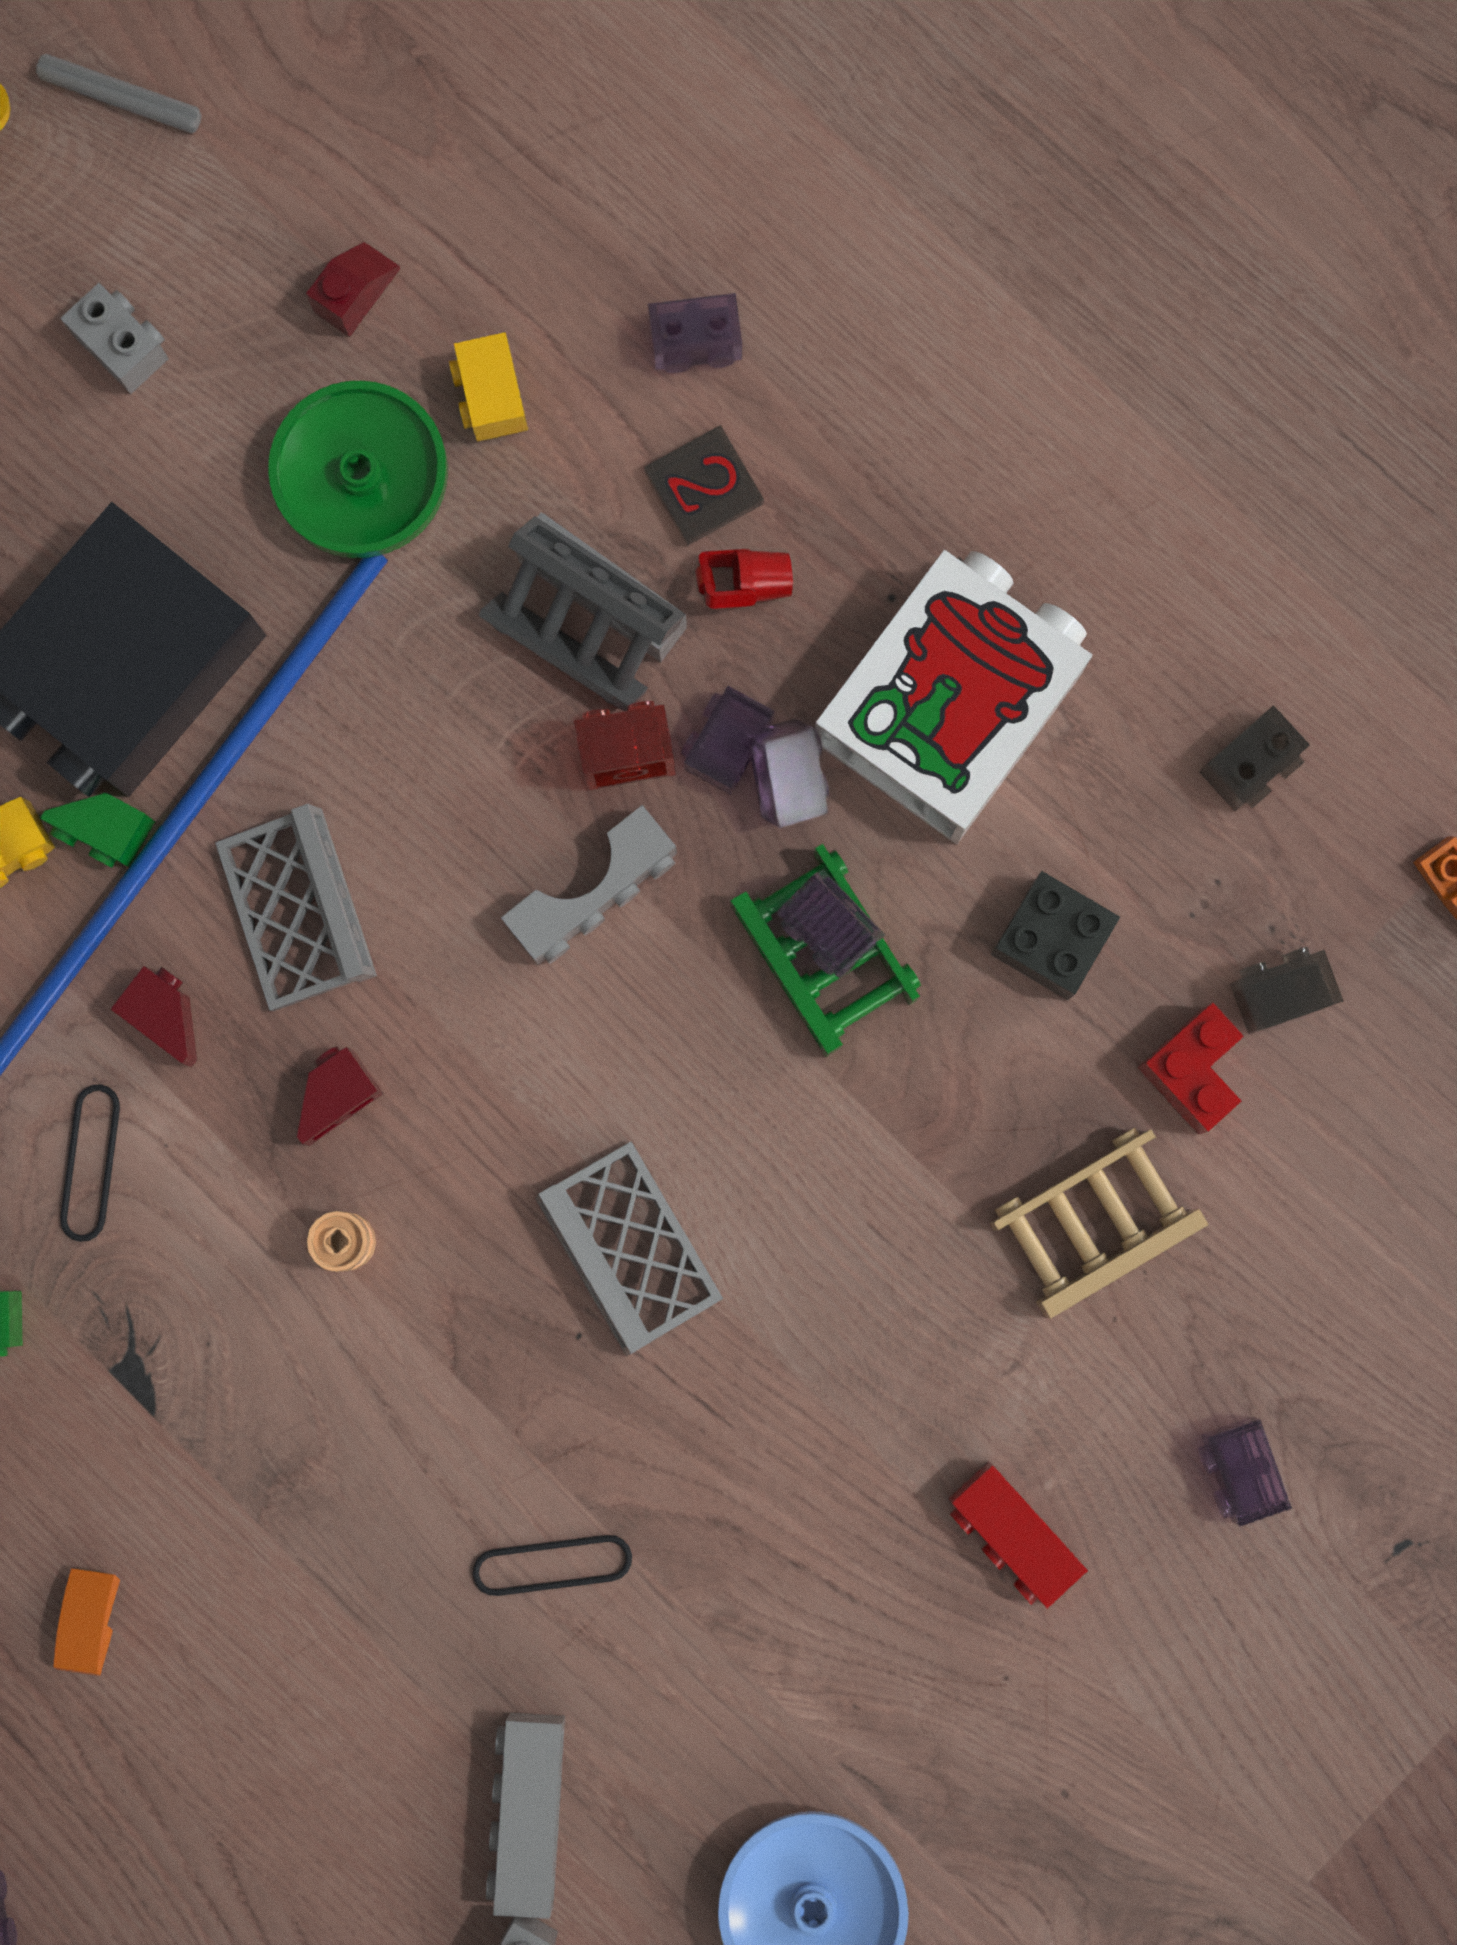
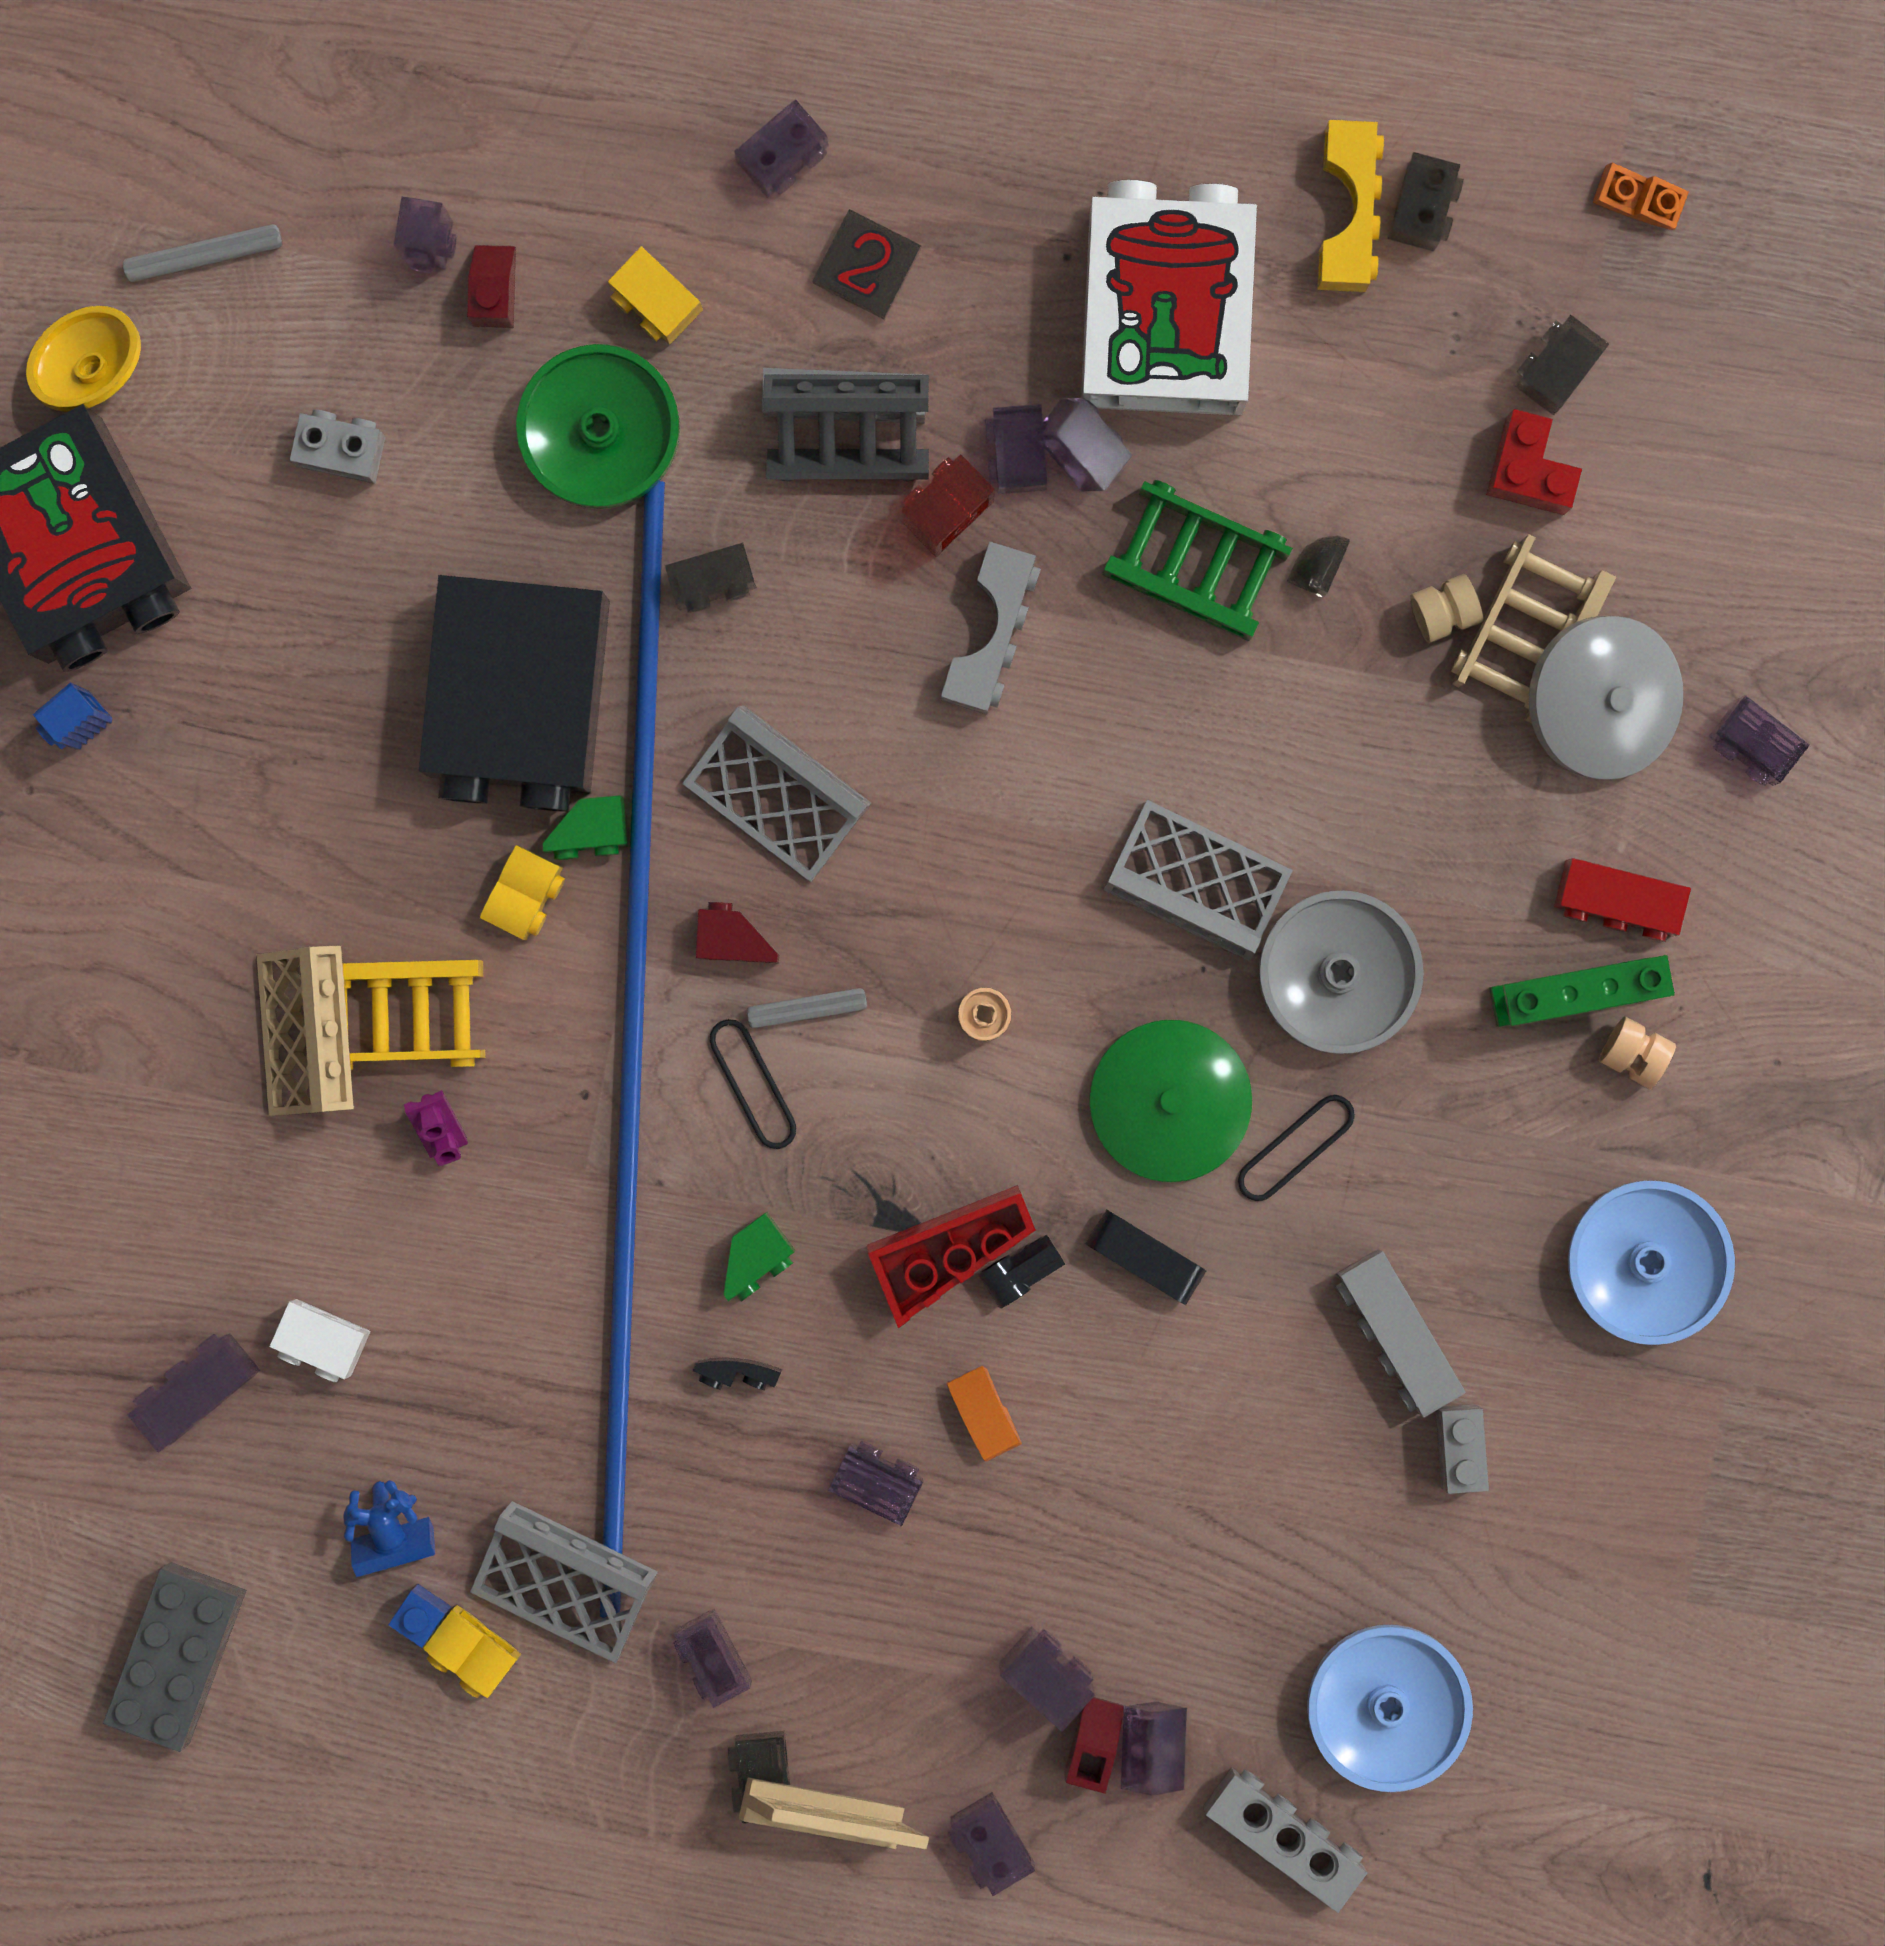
camera: 35 degrees left, 5 degrees up
dark red slope [297,1046,383,1146] -> none
red piece [695,548,793,609] -> none
clear purple brick [777,870,886,978] -> none
pearl dark grey brick [991,871,1120,1000] -> none
none -> clear purple brick [394,196,457,273]
none -> clear smoke brick [665,543,757,613]
none -> light grey axle [747,988,867,1028]
none -> red wedge [867,1185,1036,1328]
none -> black piece [978,1234,1065,1309]
none -> black beam [1085,1209,1207,1305]
none -> green dish [1089,1020,1252,1182]
none -> light grey dish [1259,890,1424,1054]
none -> clear smoke brick [1287,535,1350,598]
none -> yellow arch [1317,120,1384,292]
none -> tan wheel [1410,574,1483,643]
none -> green fence [1489,955,1675,1027]
none -> light grey dish [1529,616,1683,779]
none -> light nougat wheel [1599,1016,1676,1089]

